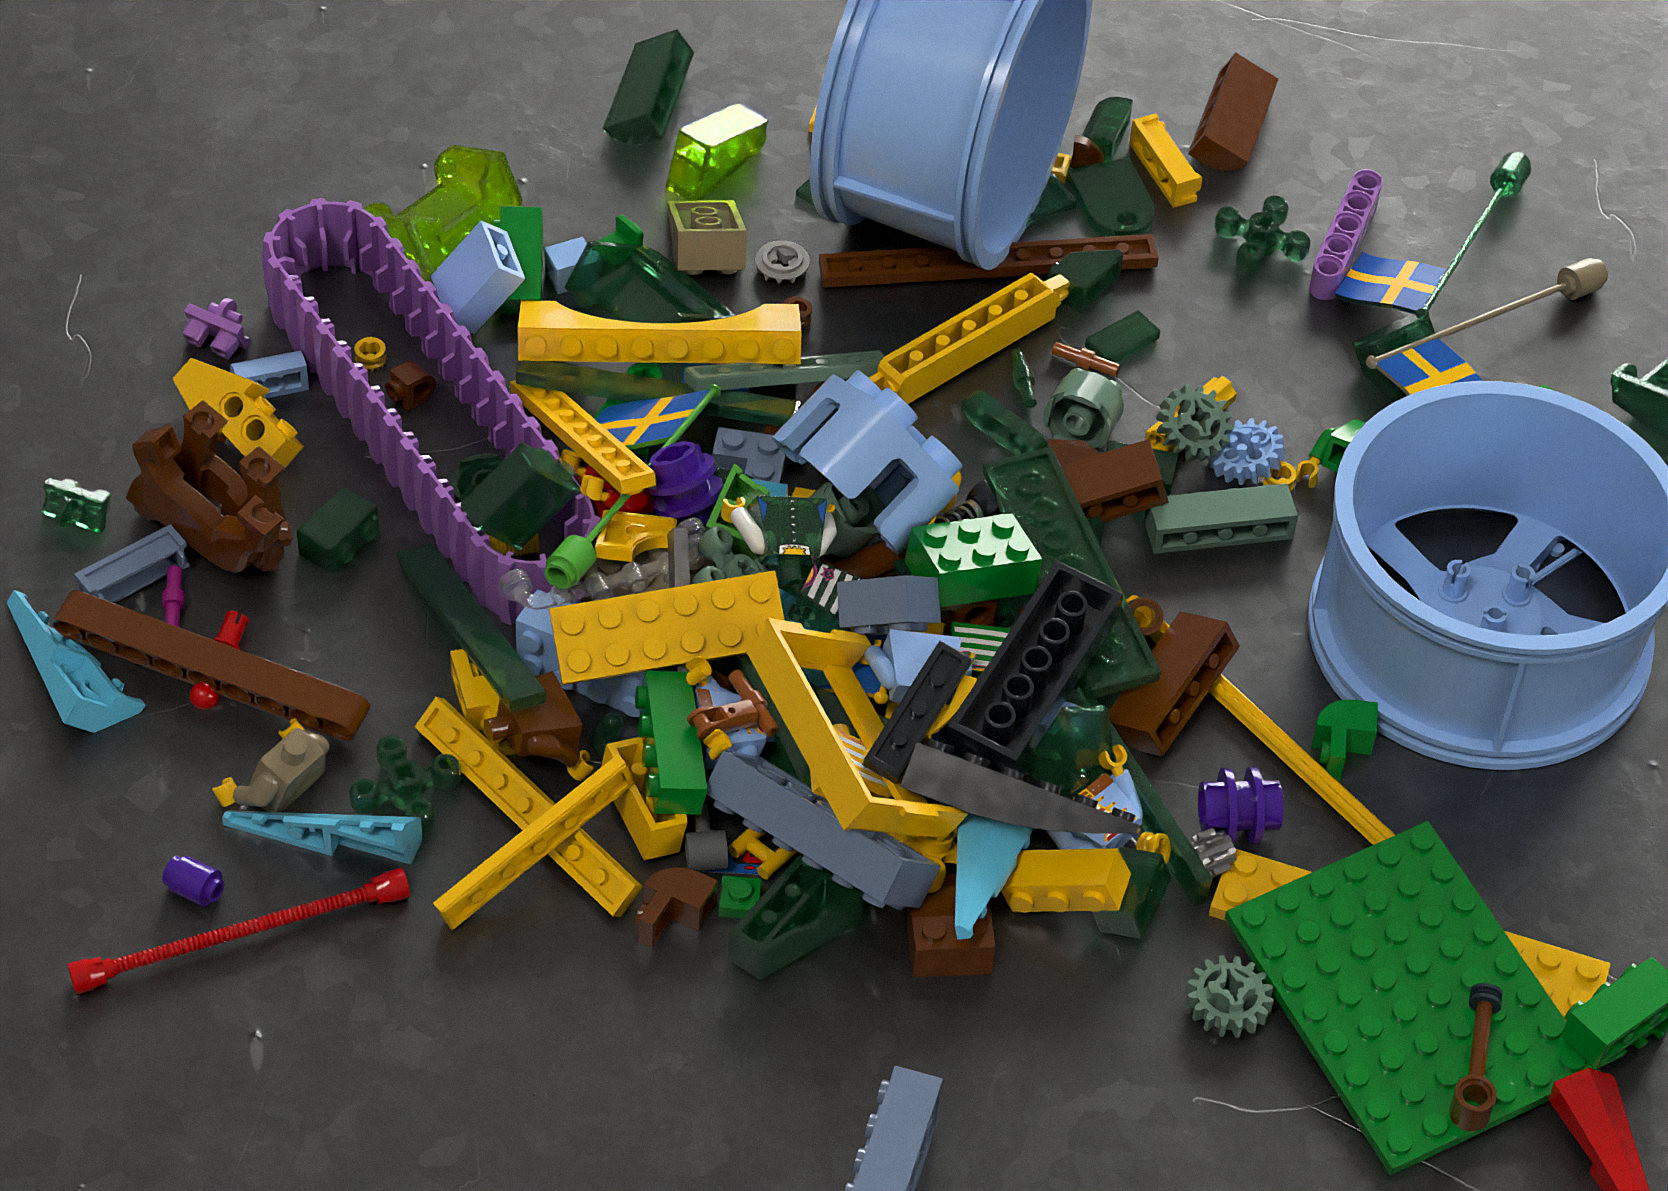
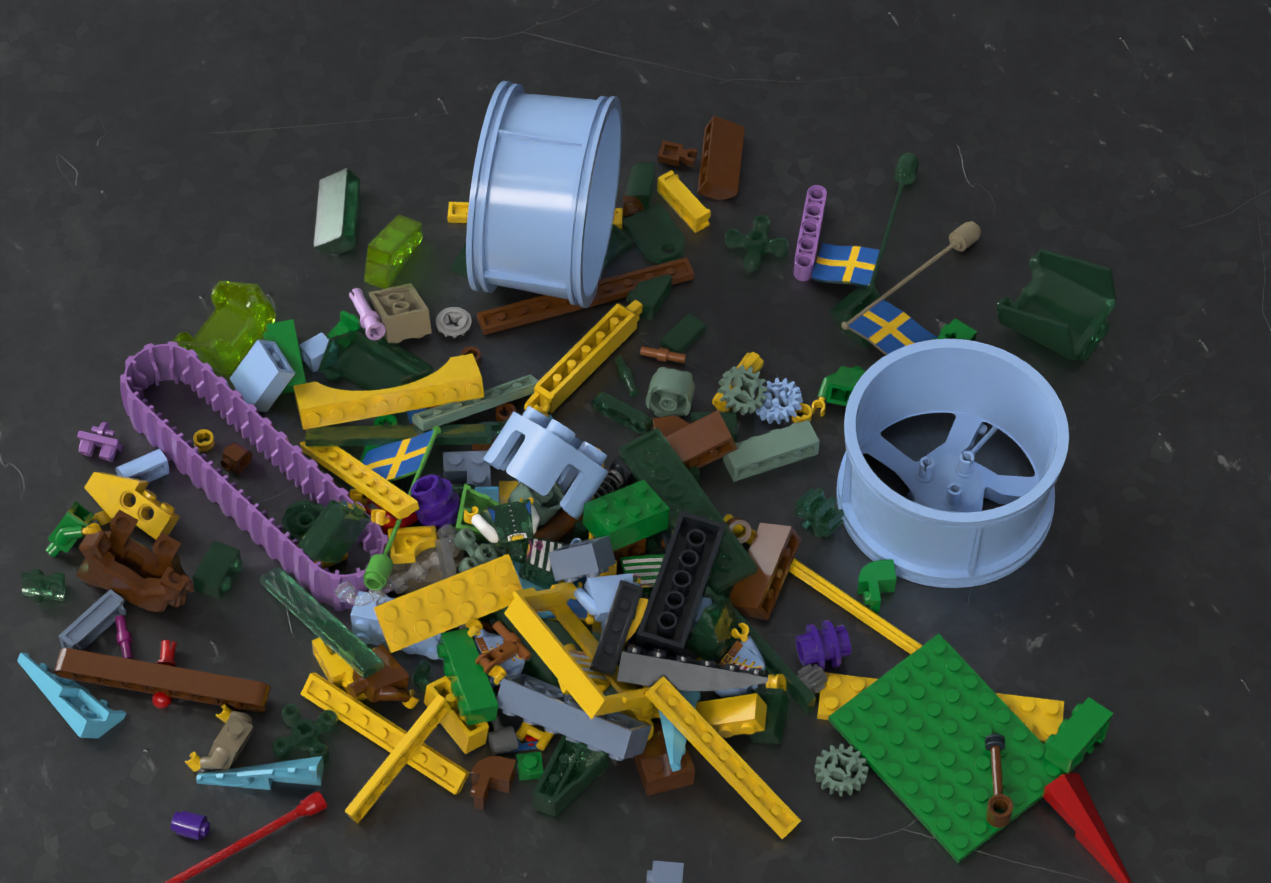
camera: 10 degrees left, 5 degrees up
none -> green torso [46,501,111,558]
none -> lavender pin [349,288,386,340]
none -> yellow plate [645,676,801,839]
none -> reddish brown plate [657,141,698,167]
none -> clear green gear [794,488,844,538]

